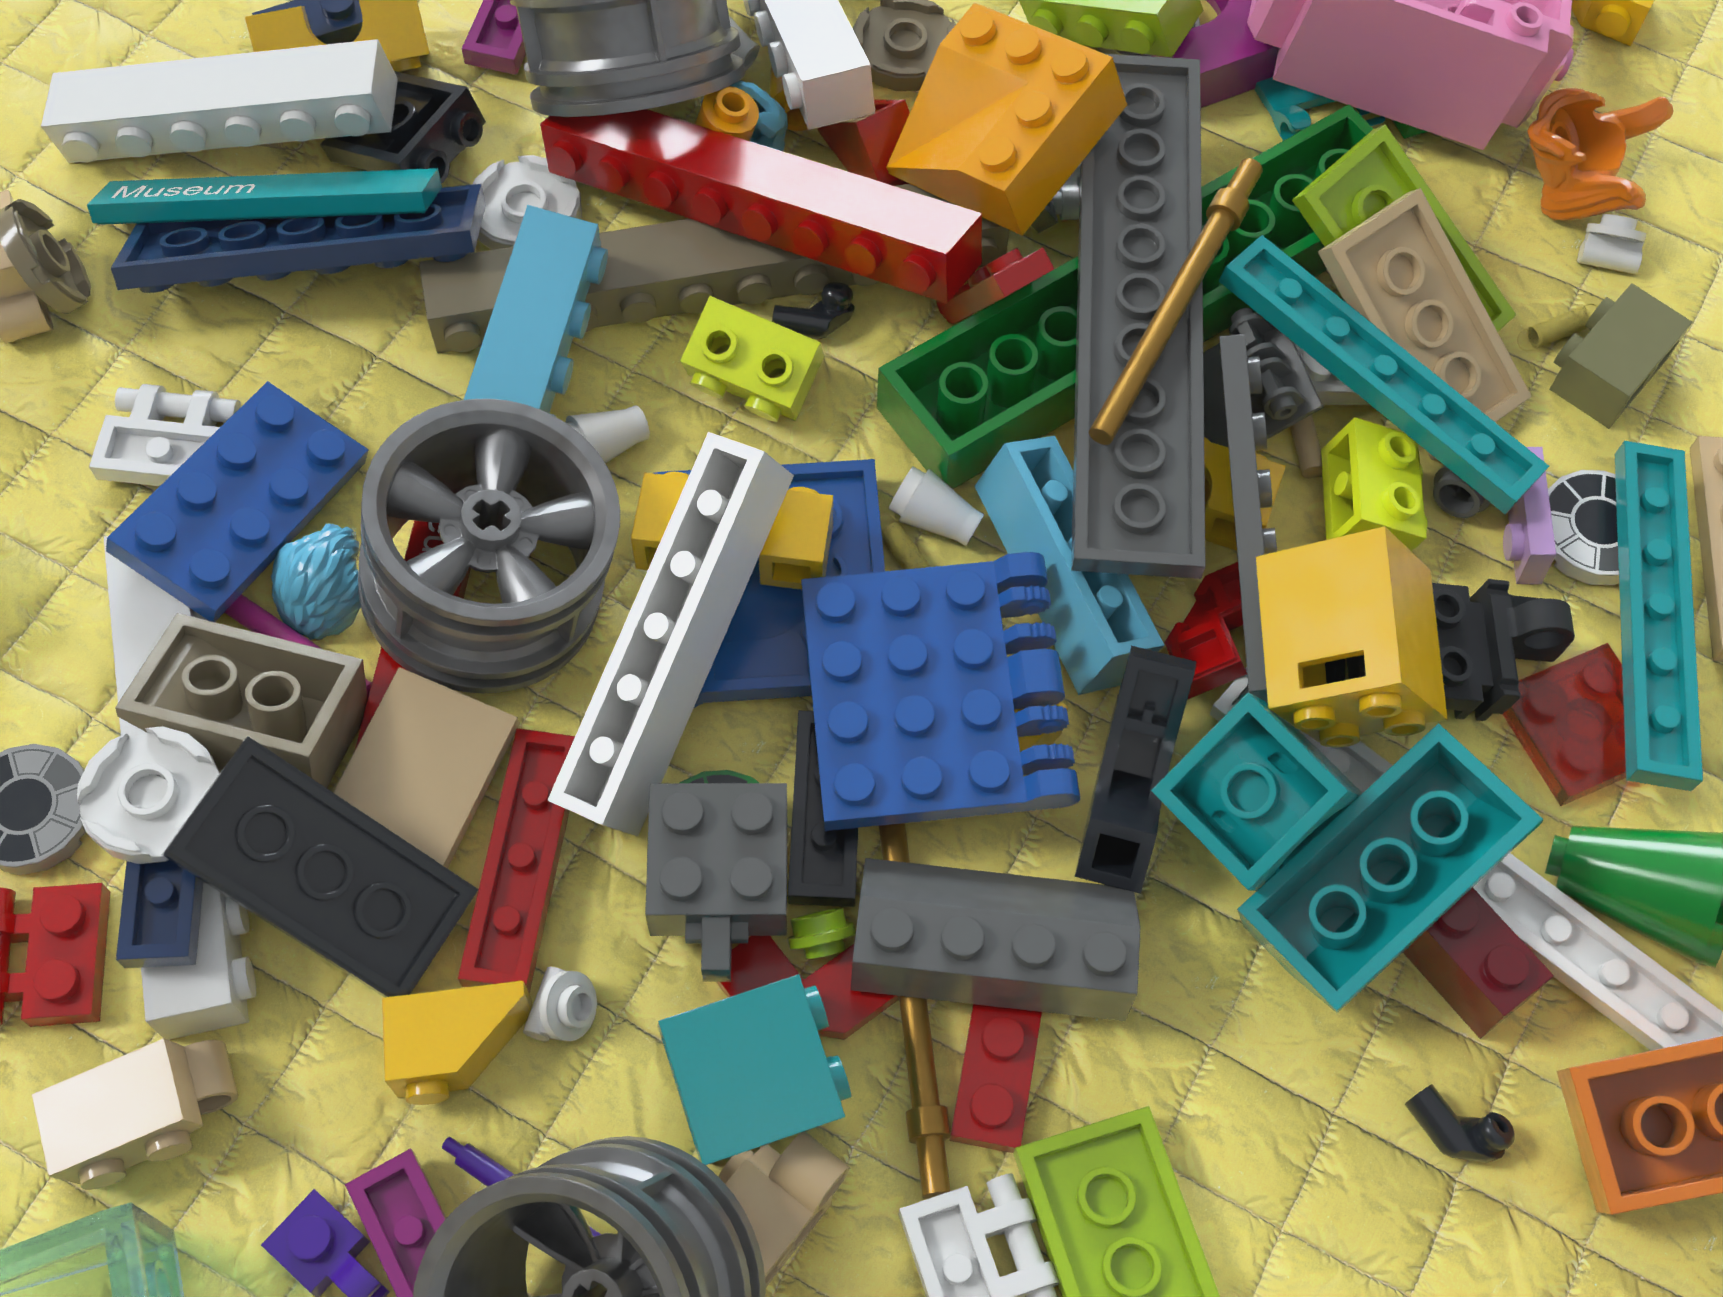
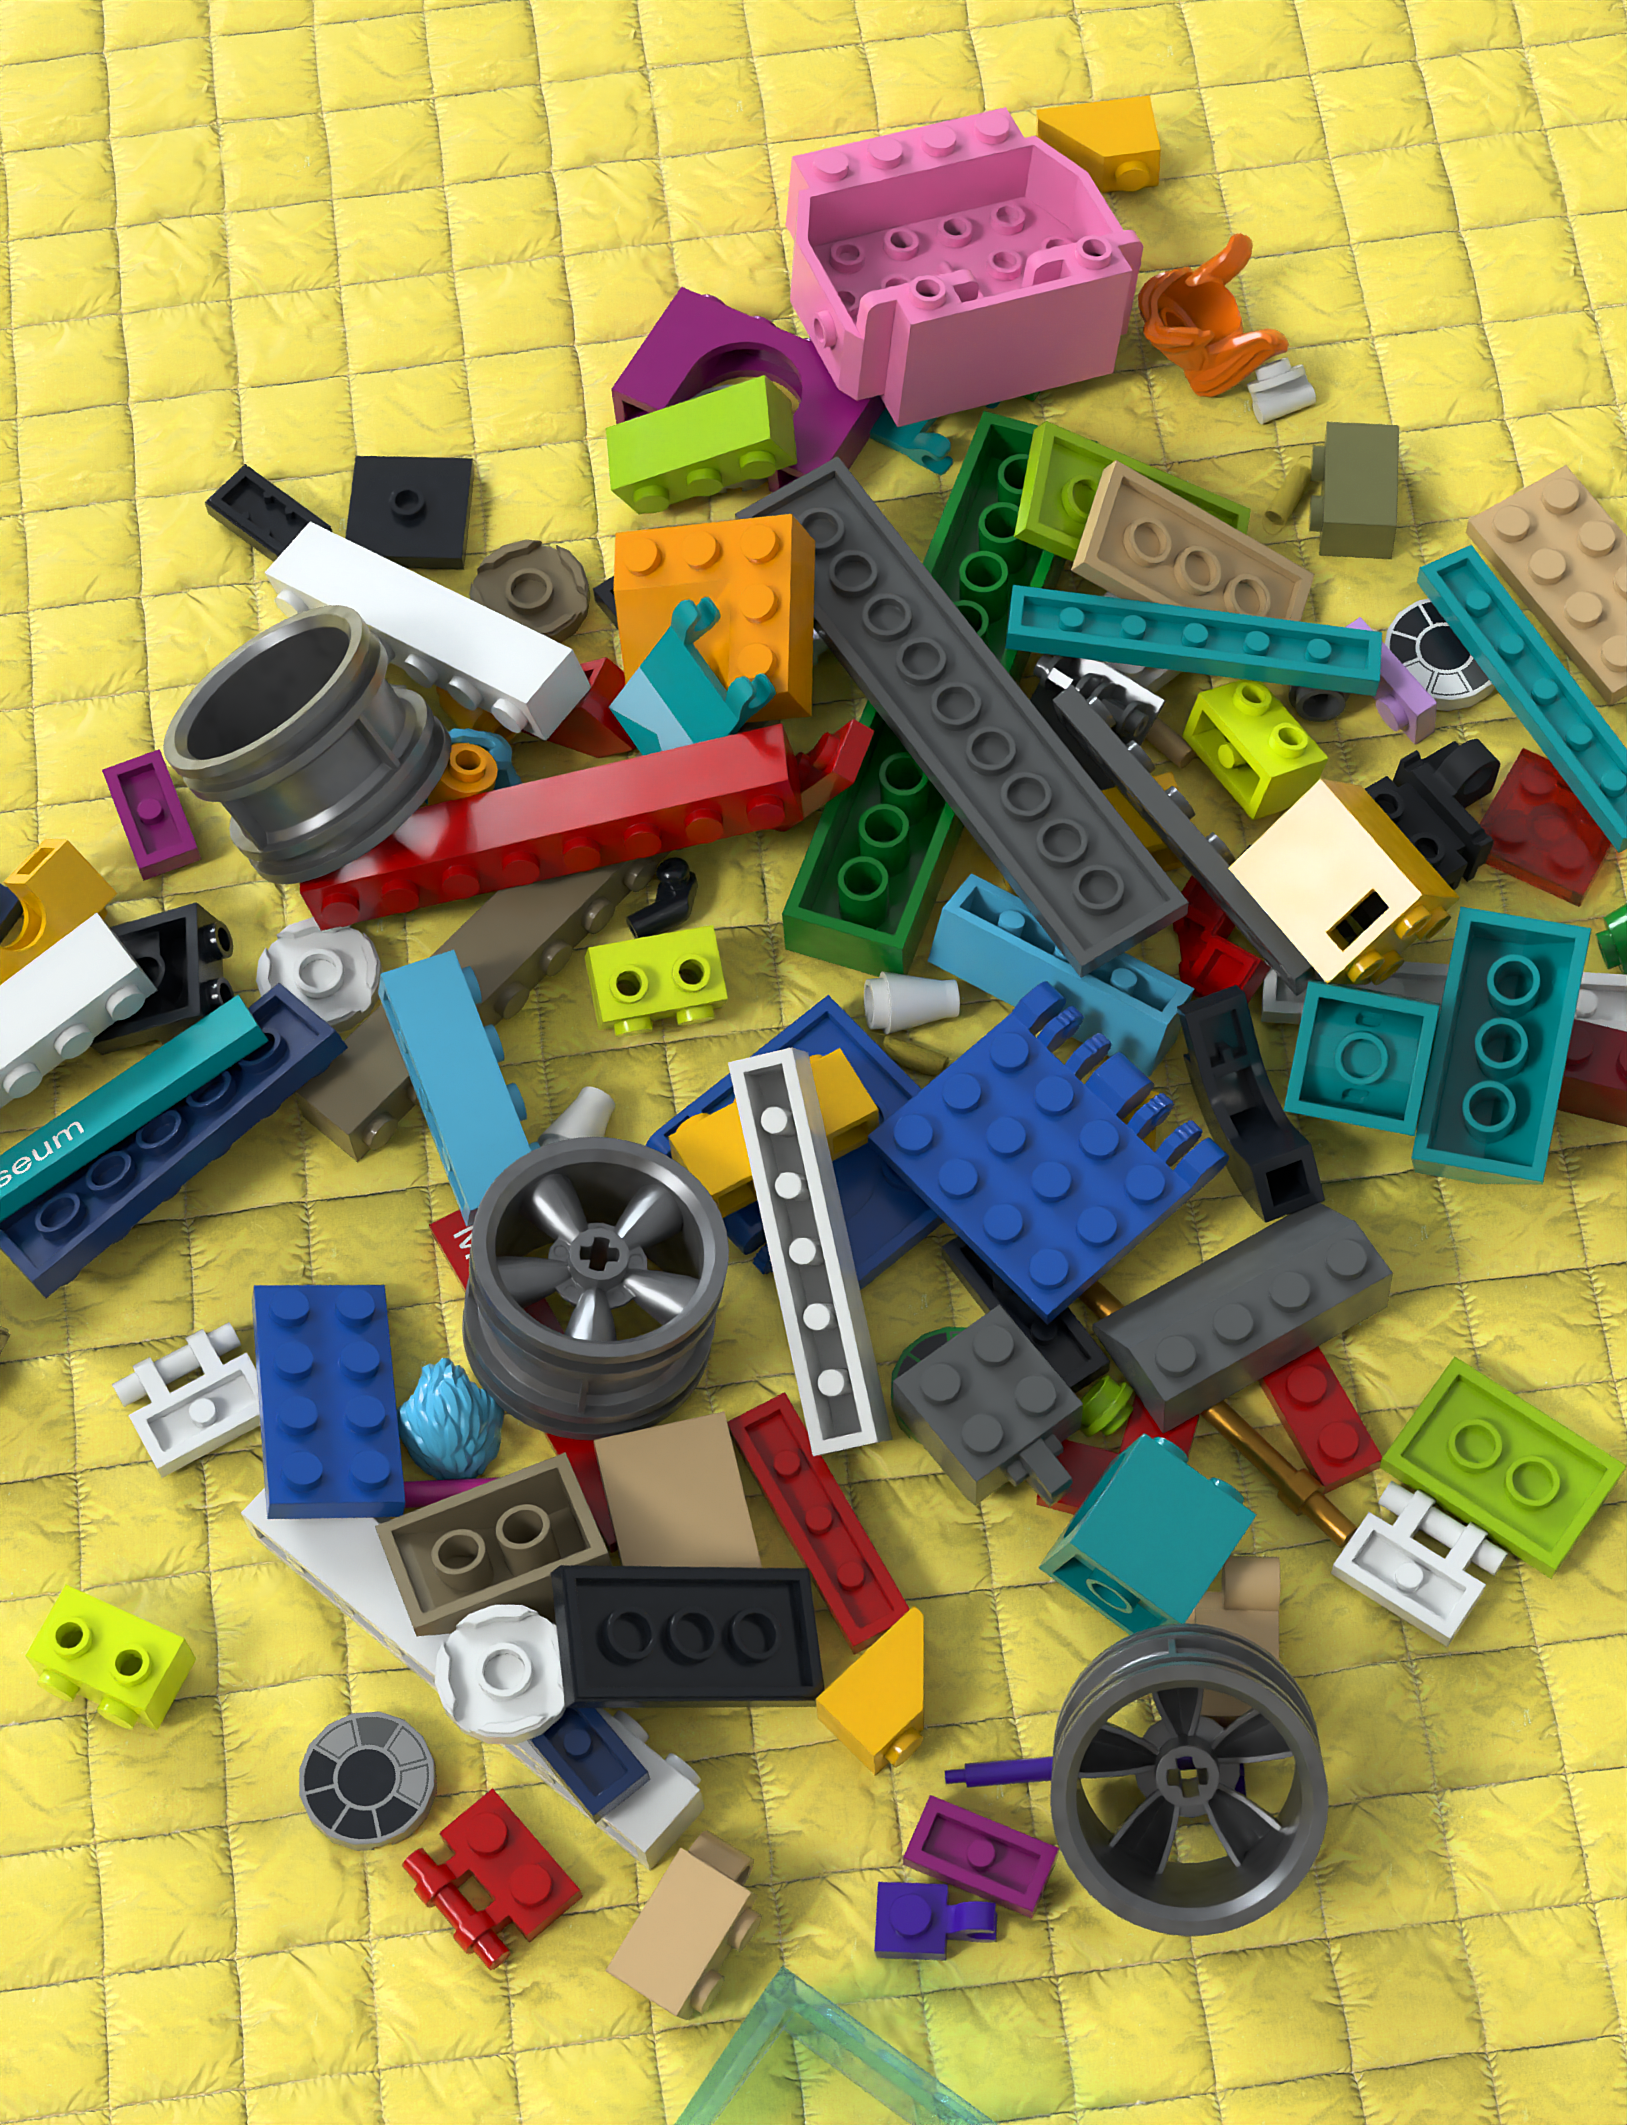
camera: 30 degrees left, 0 degrees up
white plate [523,967,597,1041] -> none
pearl gold bar [1089,158,1263,445] -> none
none -> teal flag [609,597,776,756]

